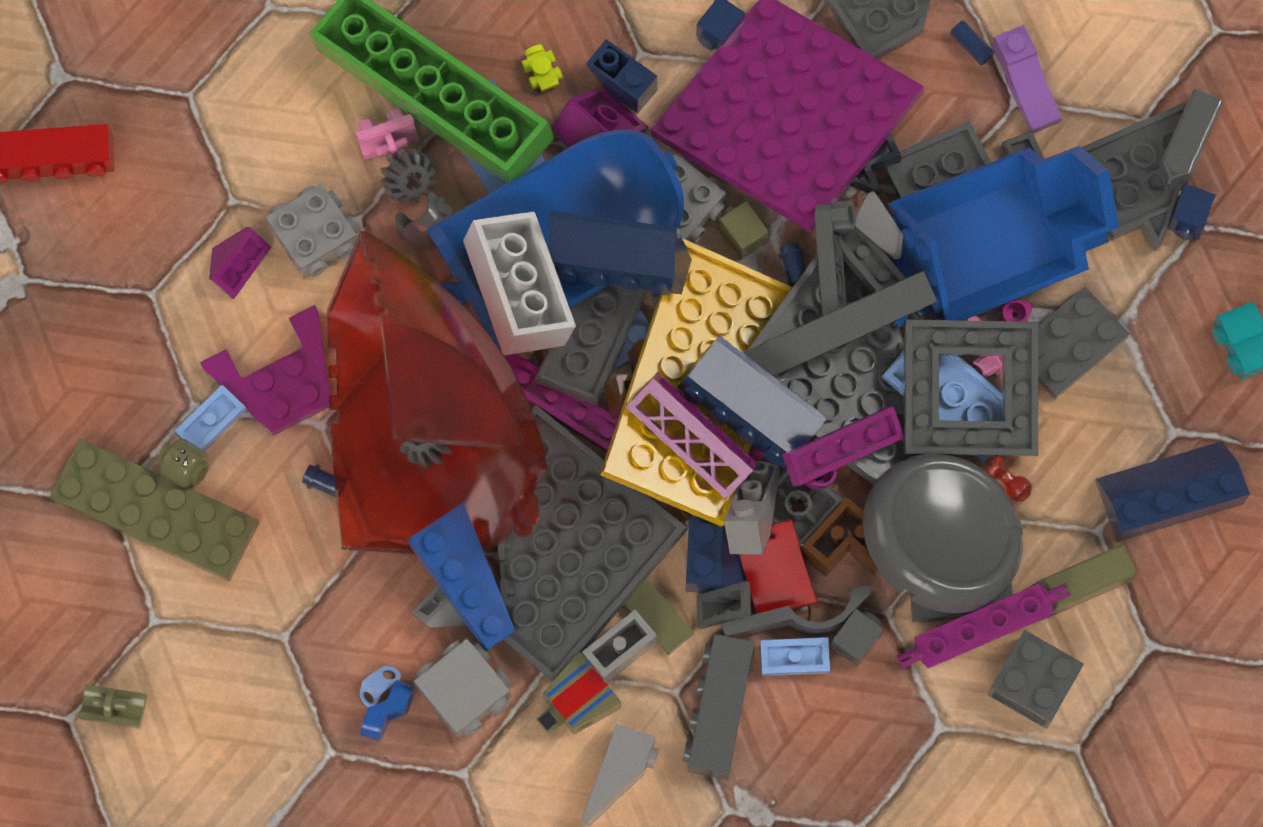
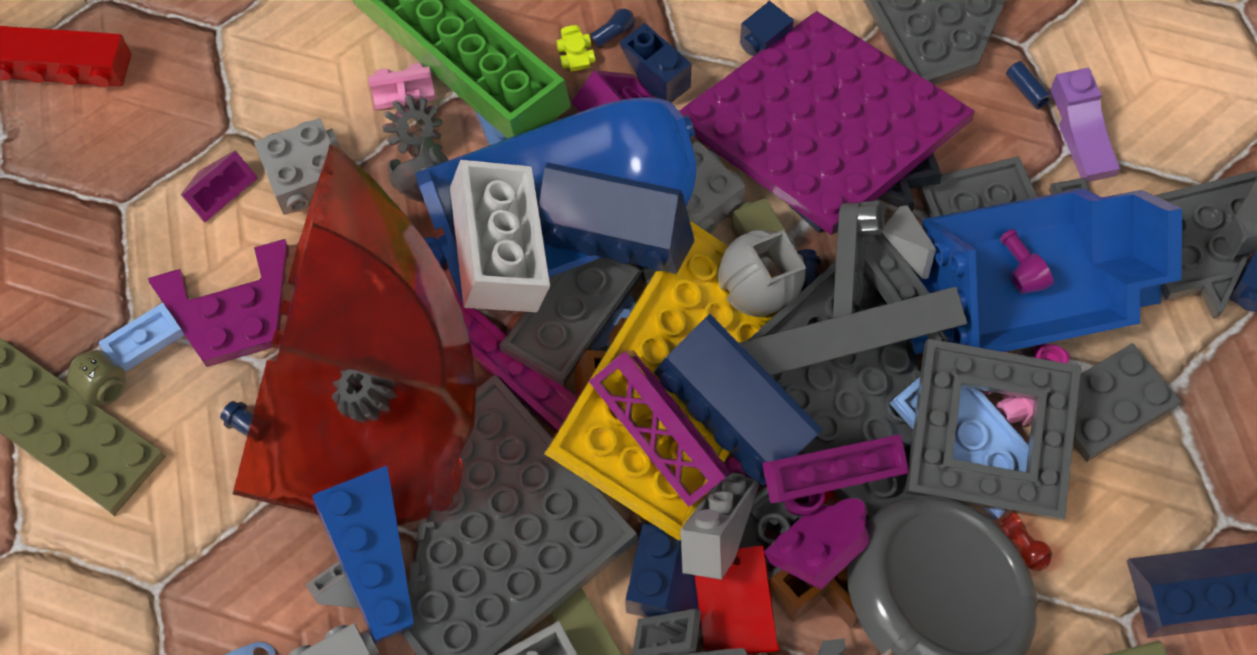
camera: 10 degrees right, 10 degrees down
none -> dark blue arm [591,8,636,48]
none -> light grey piece [718,230,806,317]
none -> magenta plate [764,498,870,589]
none -> magenta bar [1000,229,1054,294]

